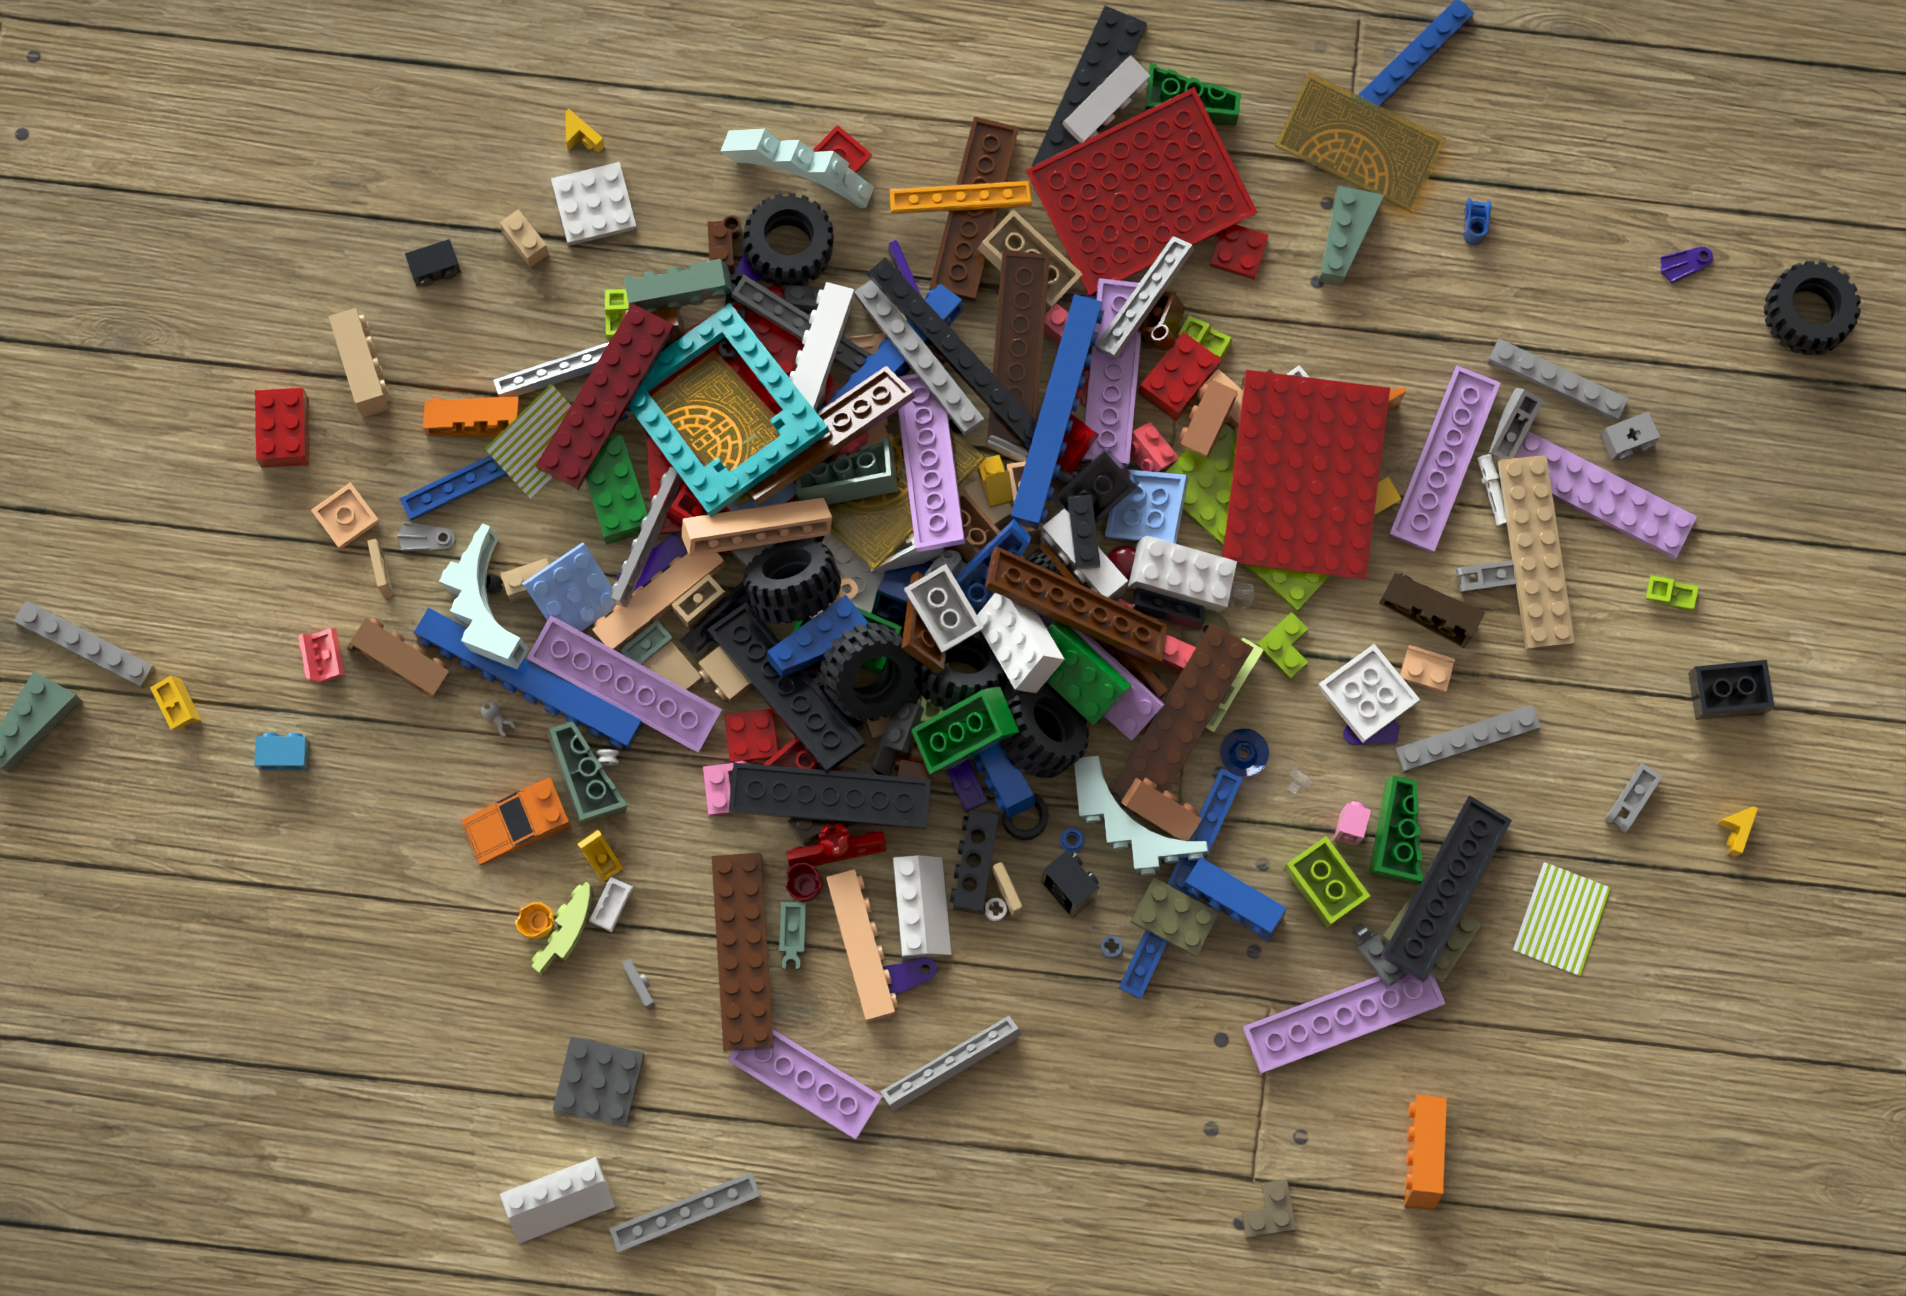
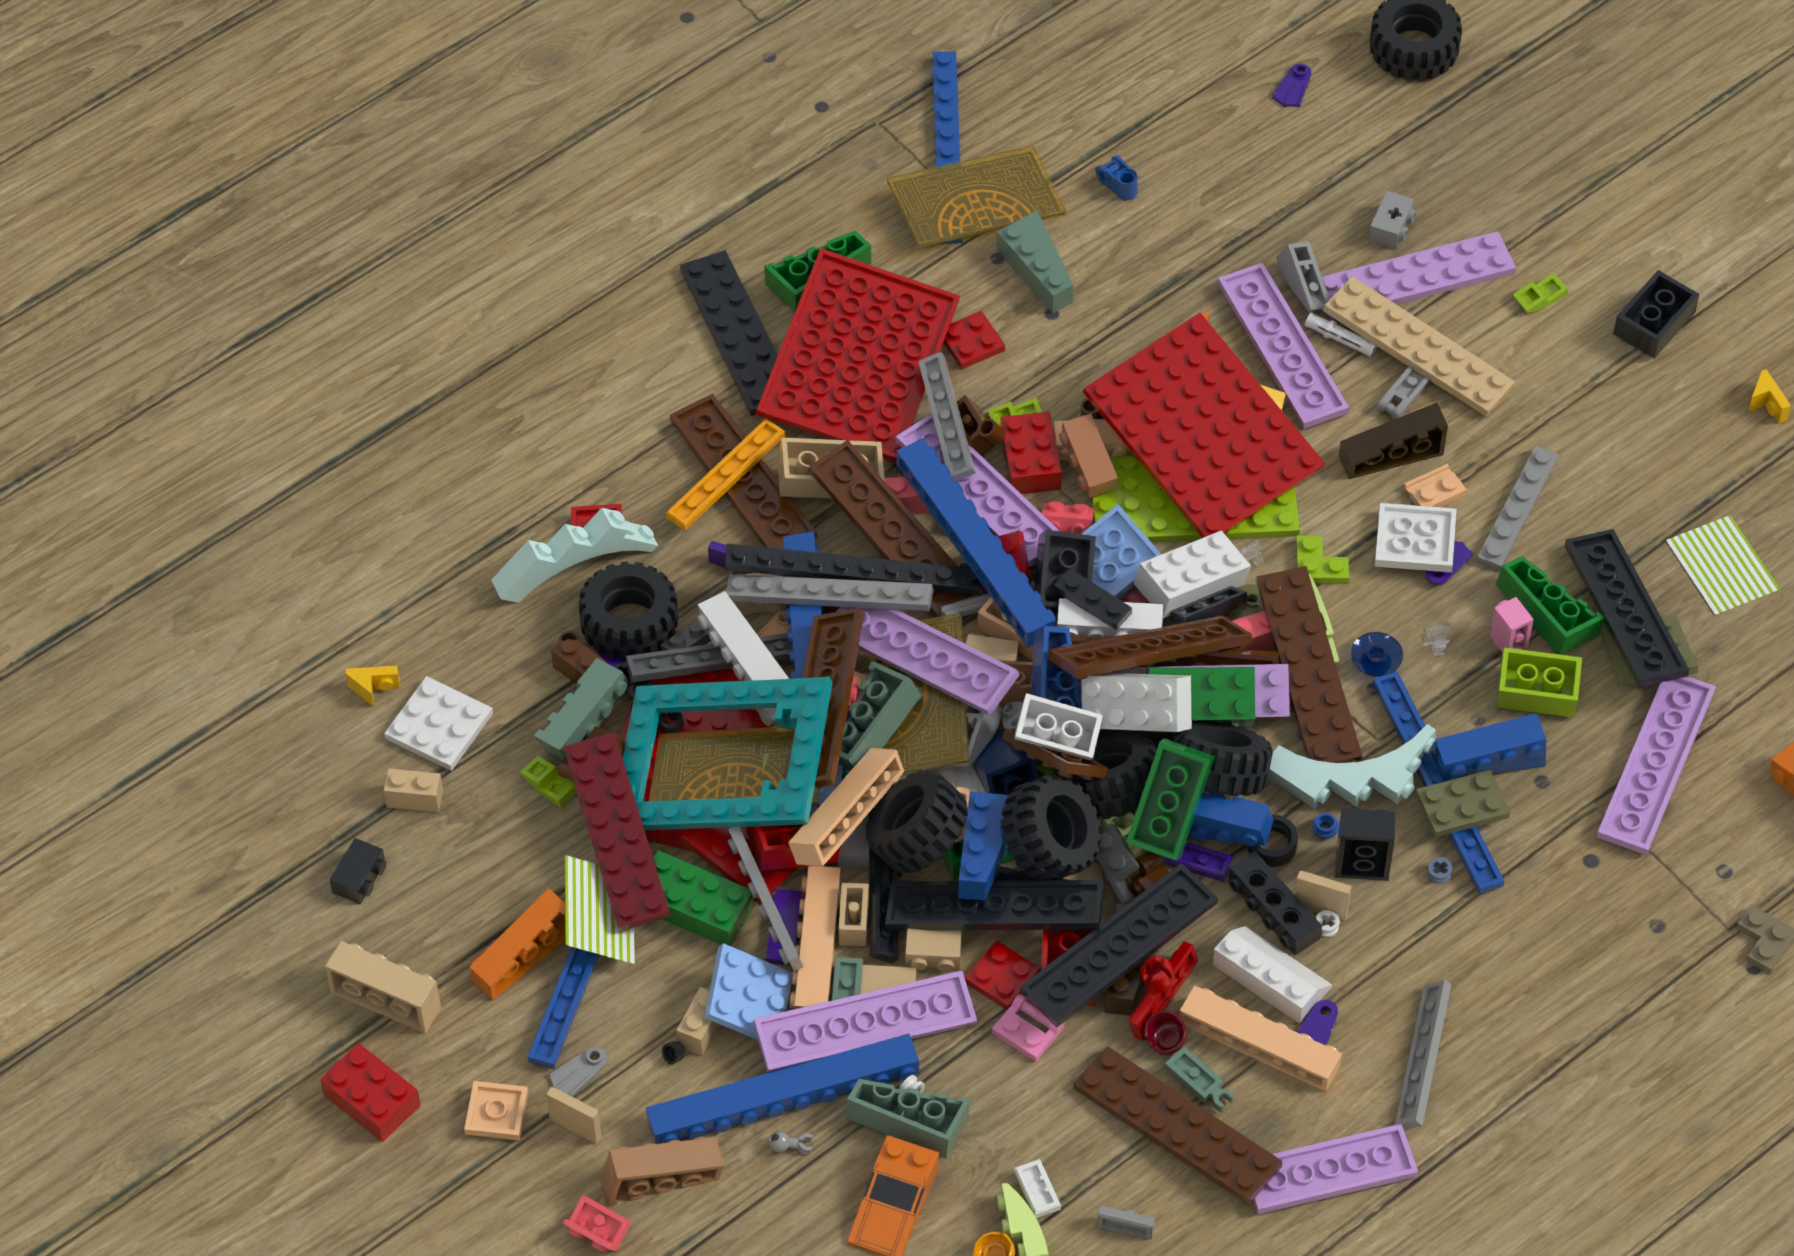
camera: 40 degrees left, 20 degrees down
light aqua arch [439,523,529,669] -> none
light grey plate [493,342,609,397] -> none
yellow slope [578,830,623,882] -> none
yellow slope [975,455,1013,507] -> none
white wedge [1062,55,1150,143] -> none
nougat brick [1121,777,1202,841] -> none
dark grey hinge [1353,922,1408,988] -> none
light grey plate [1488,339,1628,422] -> none
light grey plate [1604,763,1663,833] -> none

